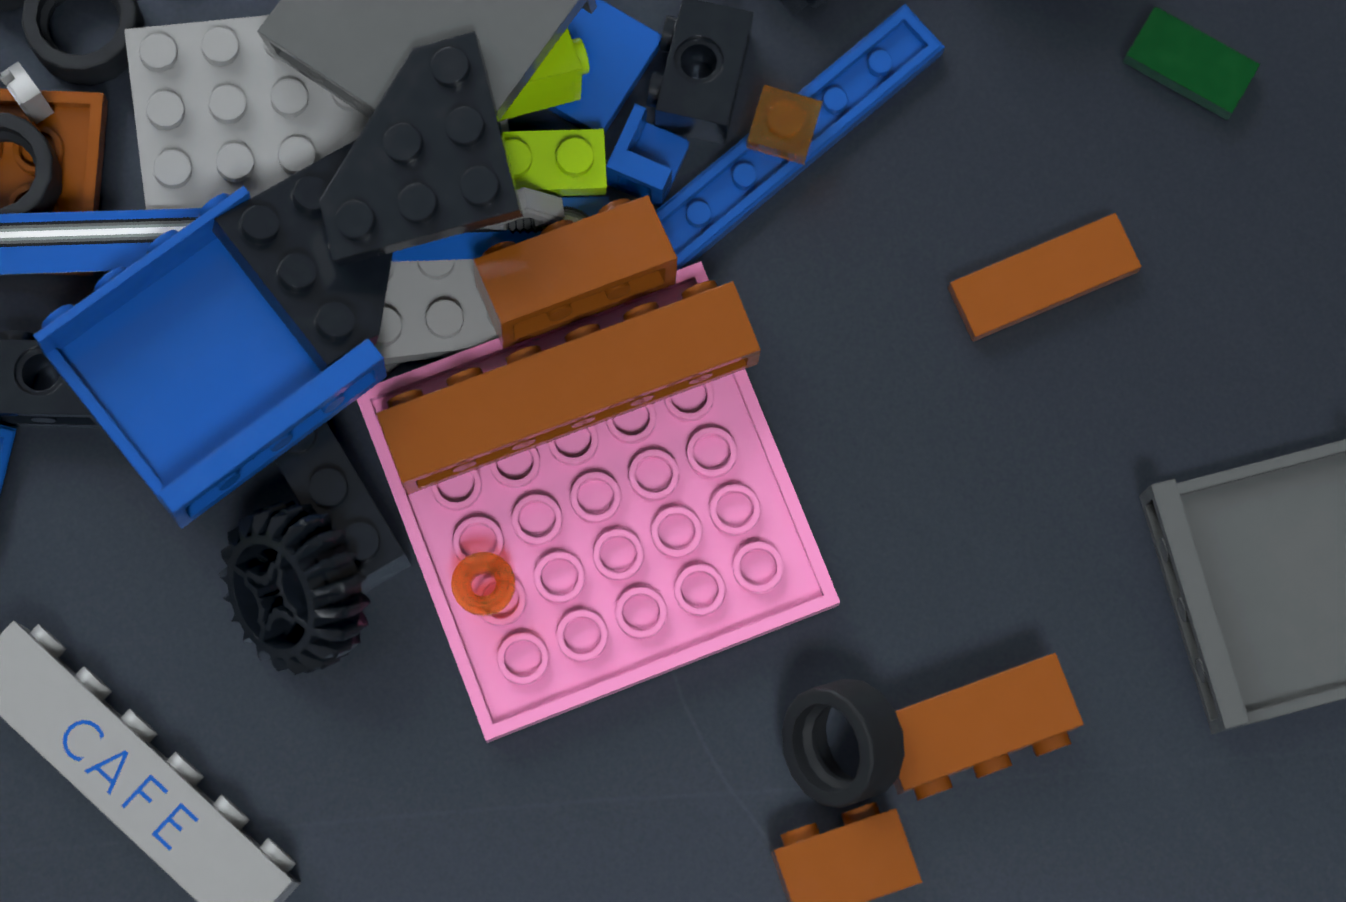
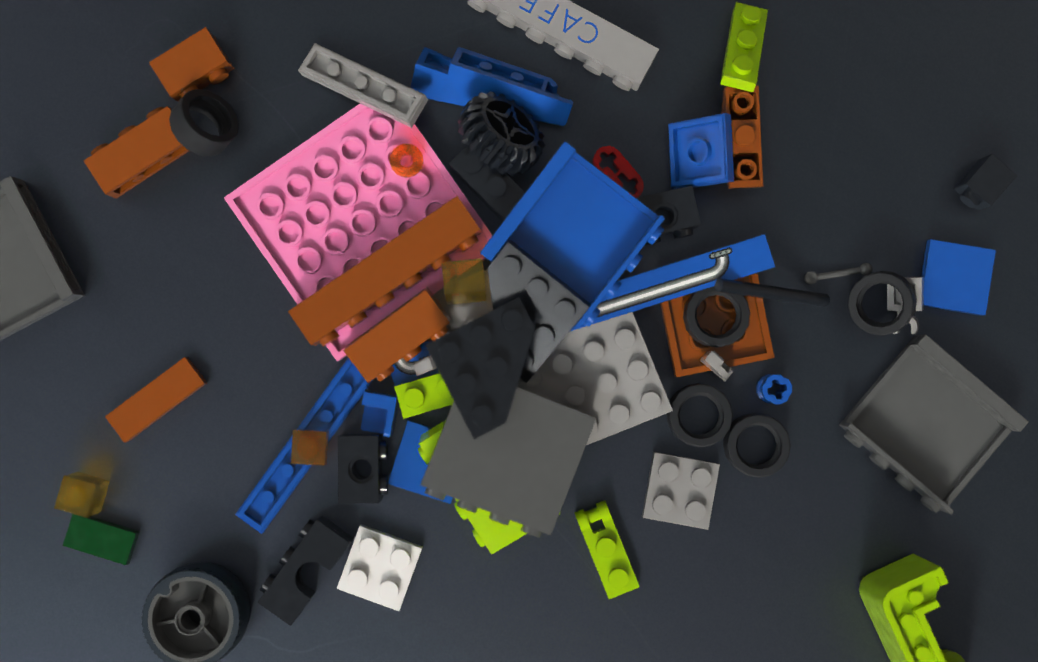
camera: 170 degrees right, 10 degrees up
none -> clear yellow brick [54,472,110,518]
none -> light grey tile [298,43,428,128]
none -> blue wedge [410,47,573,126]
none -> clear yellow panel [442,259,487,305]
none -> red beam [592,146,644,198]

